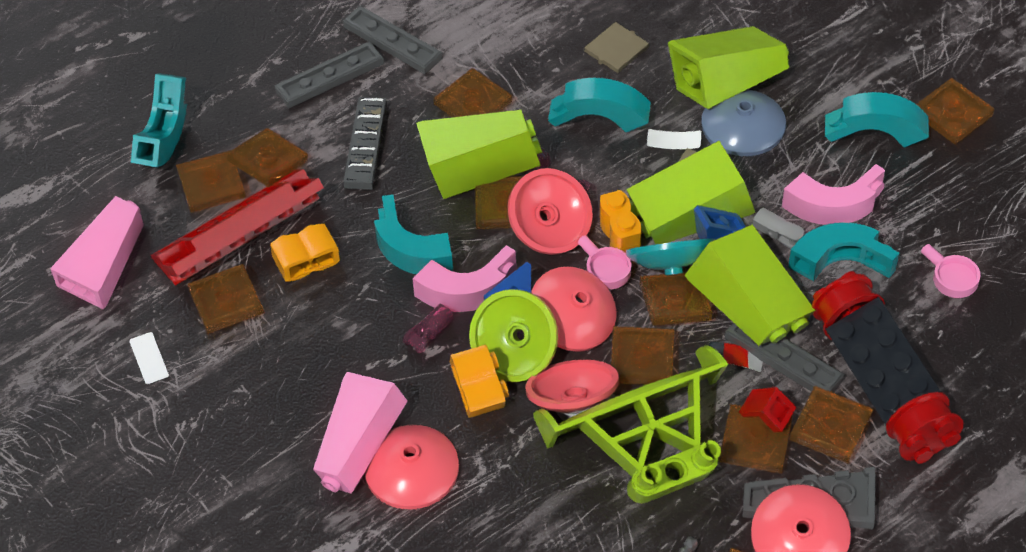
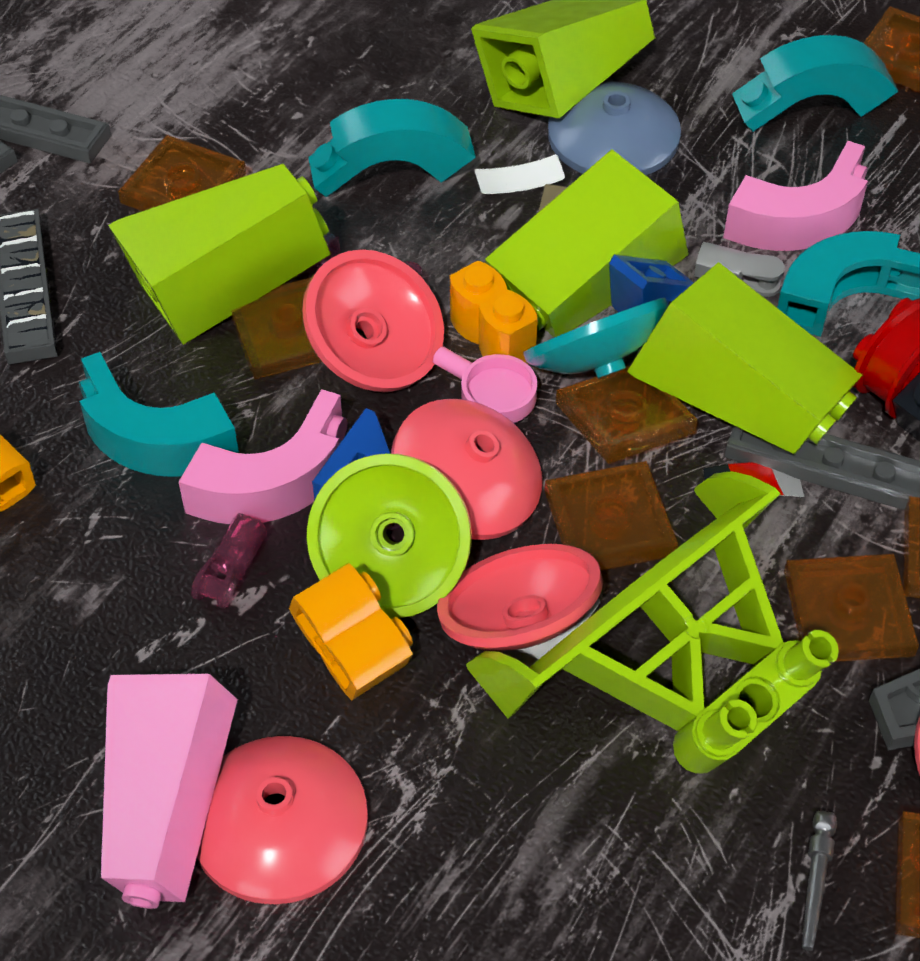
camera: 20 degrees left, 0 degrees up
dark tan piece [584,22,649,73] -> none
red panel [739,387,796,432] -> none

